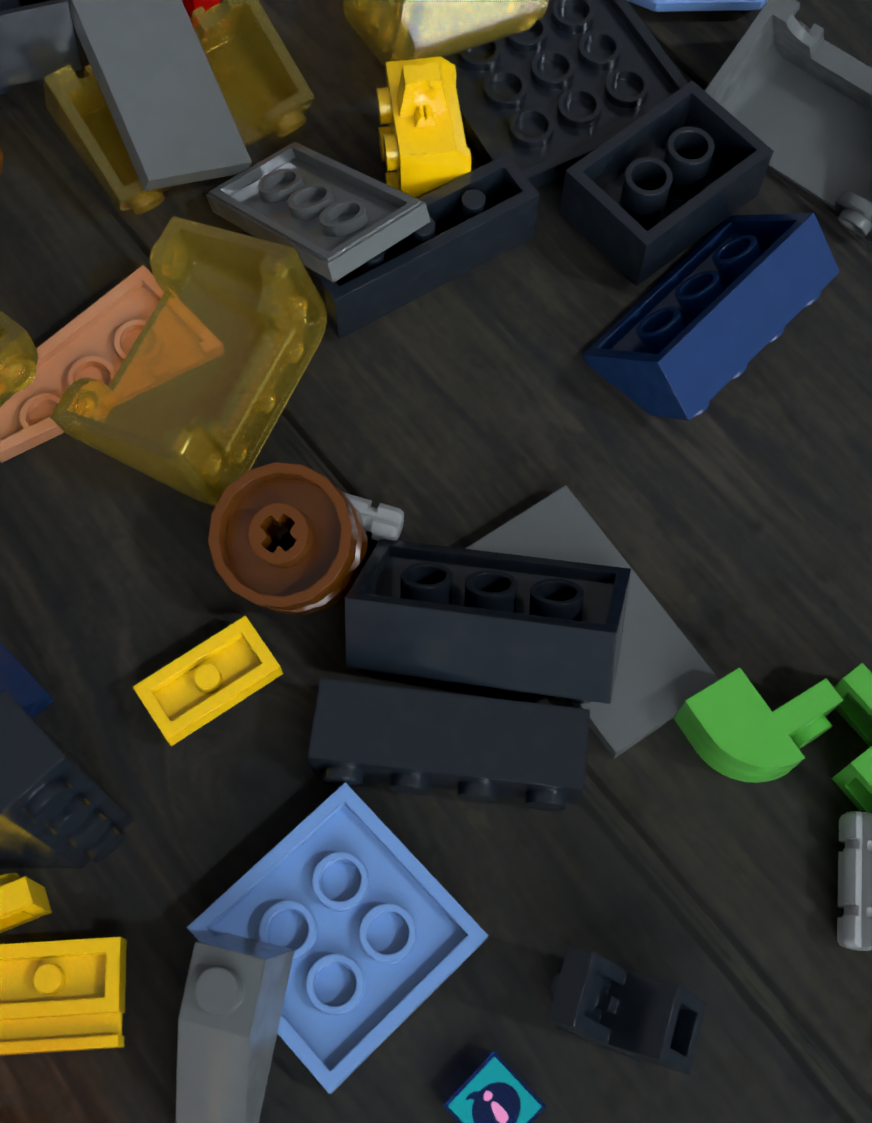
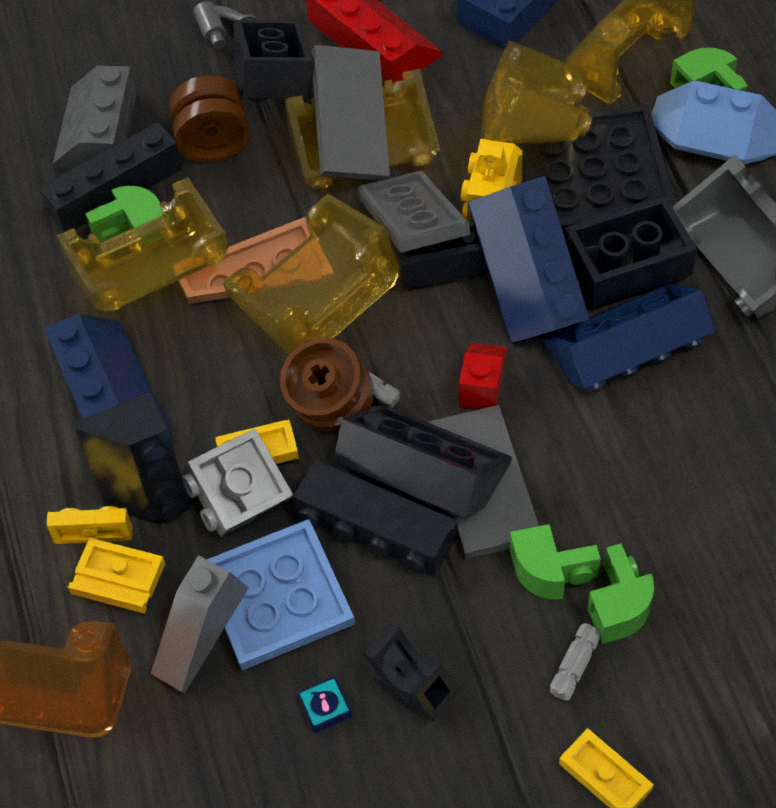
camera: 25 degrees right, 10 degrees down
none -> light grey plate [182,428,293,537]
none -> red slope [459,342,508,410]
none -> dark blue slope [468,176,589,343]

